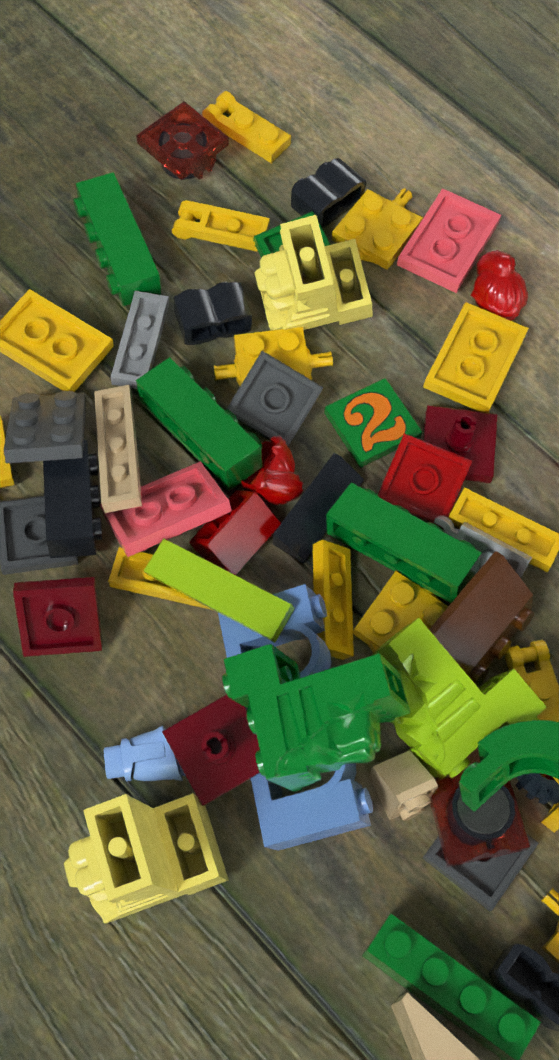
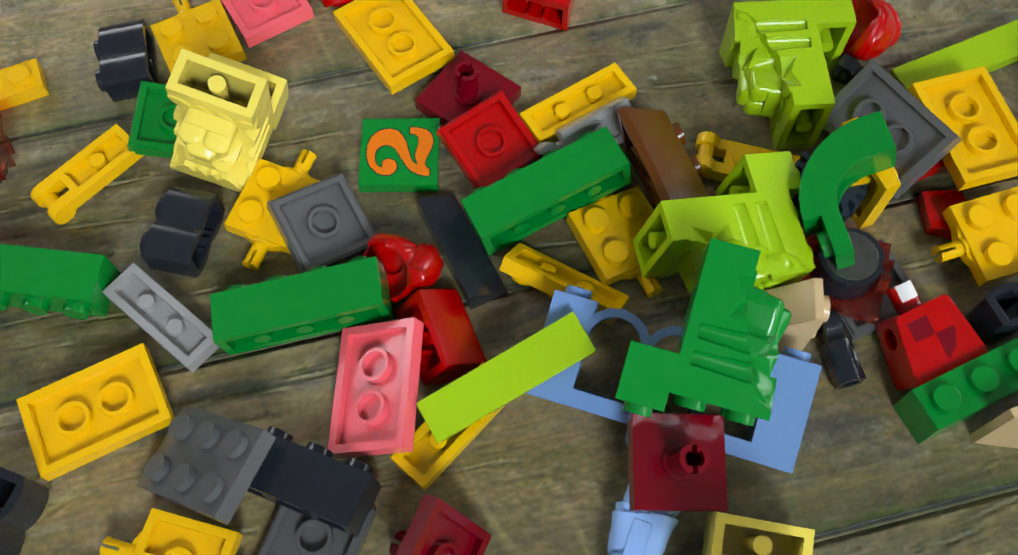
camera: 55 degrees left, 0 degrees up
tan plate [94,385,142,513] -> none
none -> black bar [816,310,866,390]
none -> red torso [875,279,989,390]

